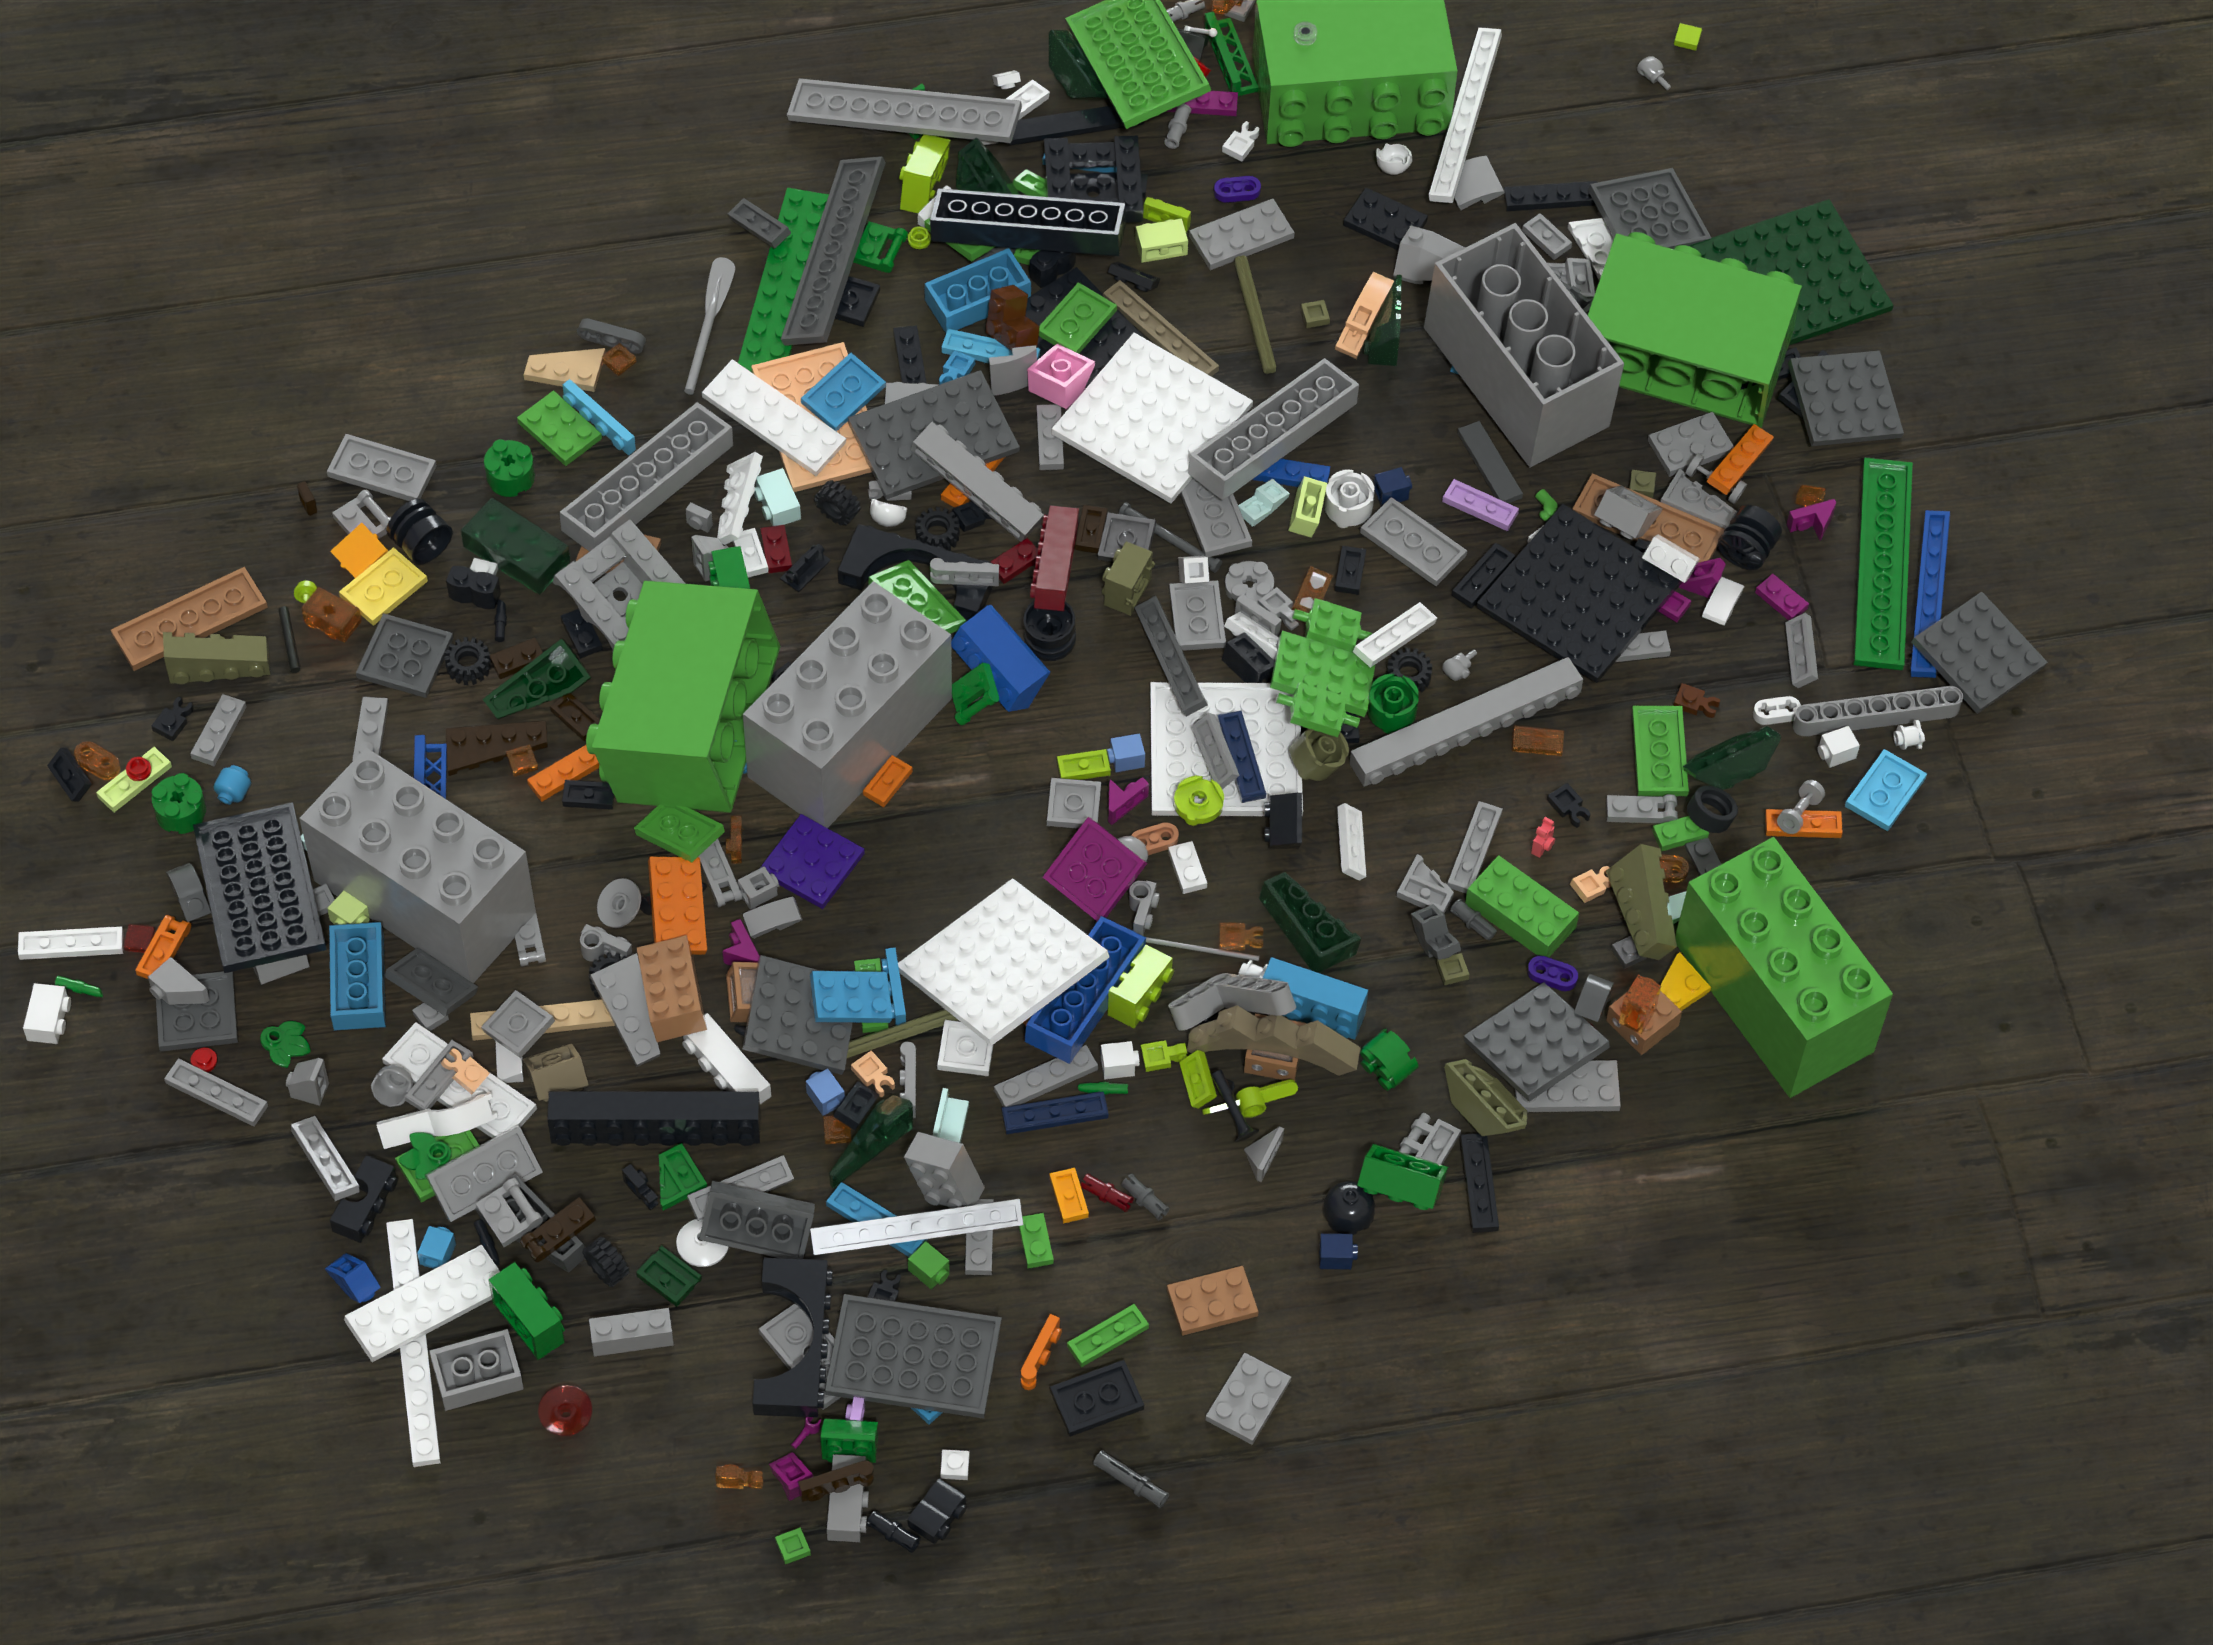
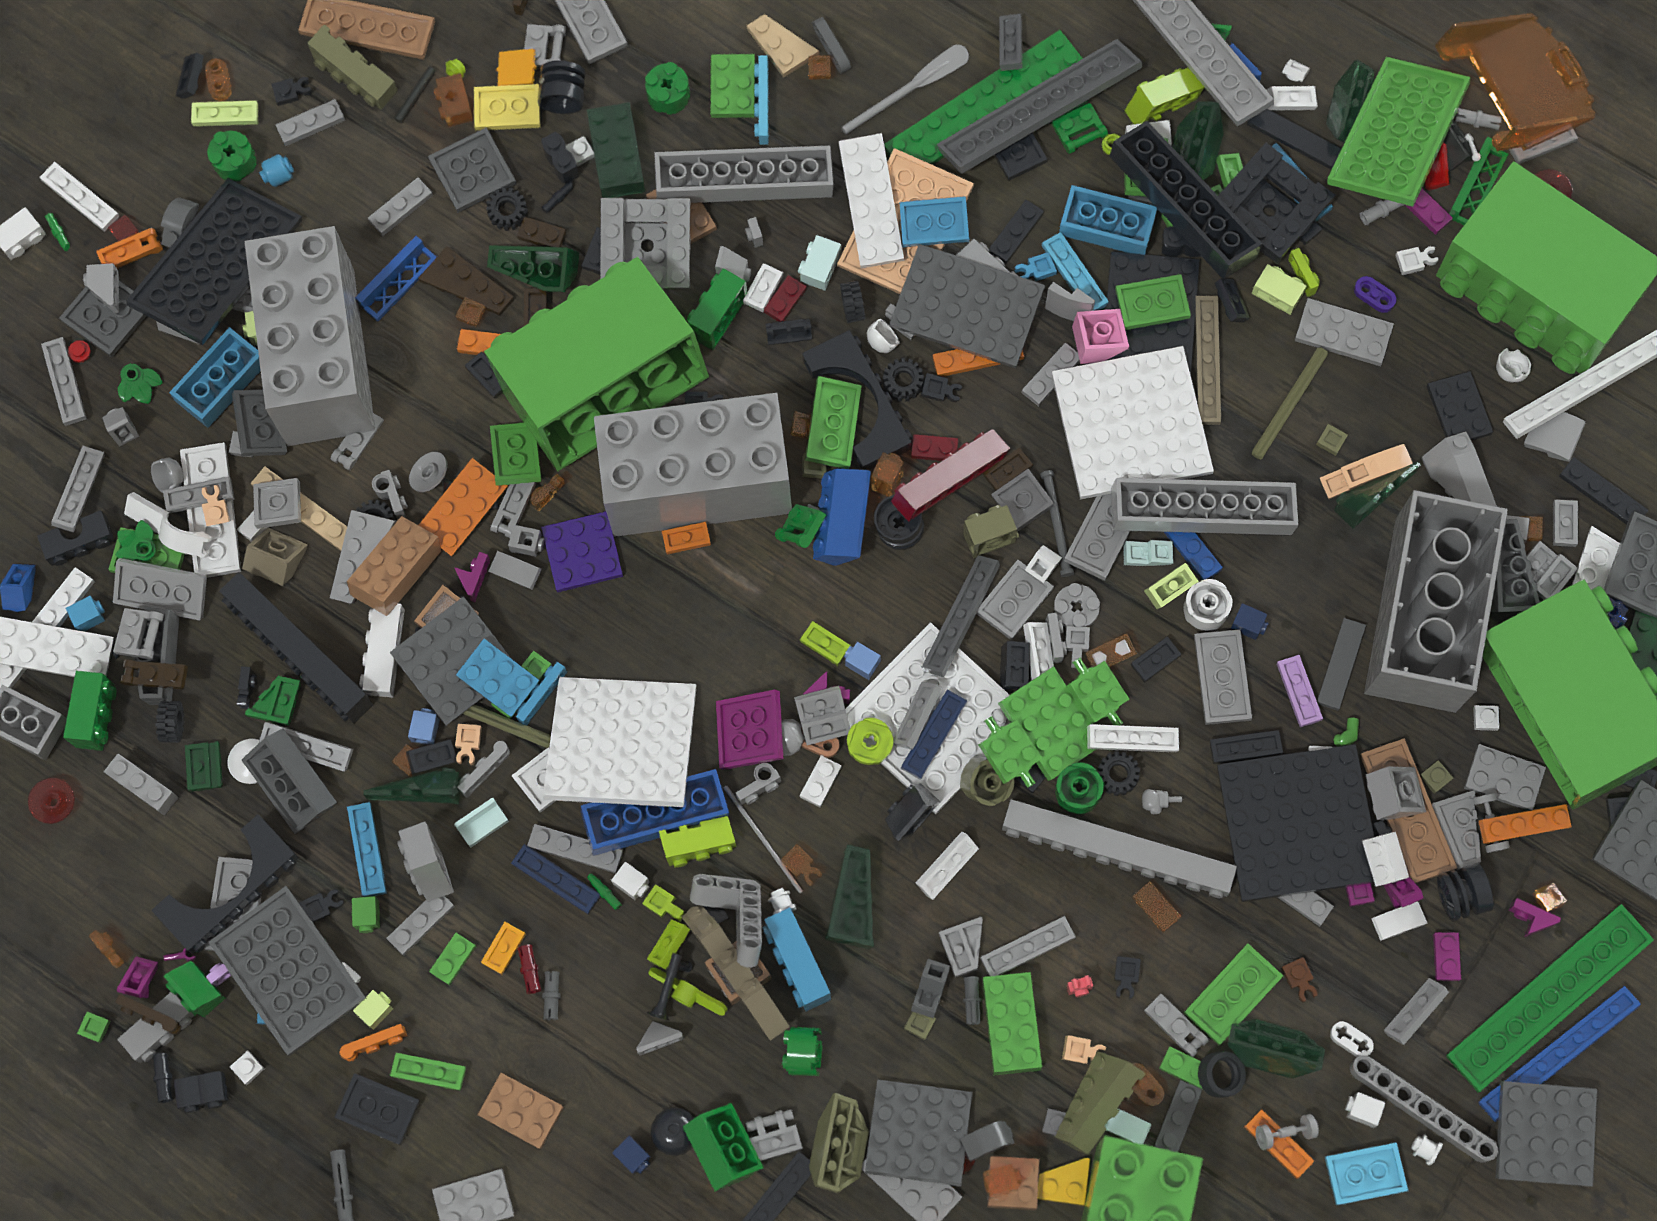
camera: 50 degrees right, 15 degrees up
red plate [126,757,152,781] -> none
white wing [717,452,763,545] -> none
plate [810,1199,1023,1255] -> none
light grey brick [911,422,1044,542] -> none
light grey plate [930,558,999,586] -> none
reddish brown brick [985,285,1040,351] -> none
light grey plate [1047,778,1101,828] -> none
clear tile [1293,22,1317,45] -> none
dark purple plate [1528,956,1578,991] -> none
none -> yellowish green brick [353,990,393,1030]
none -> light grey slope [794,686,850,745]
none -> clear orange brick [871,452,904,497]
none -> white plate [1474,705,1499,731]

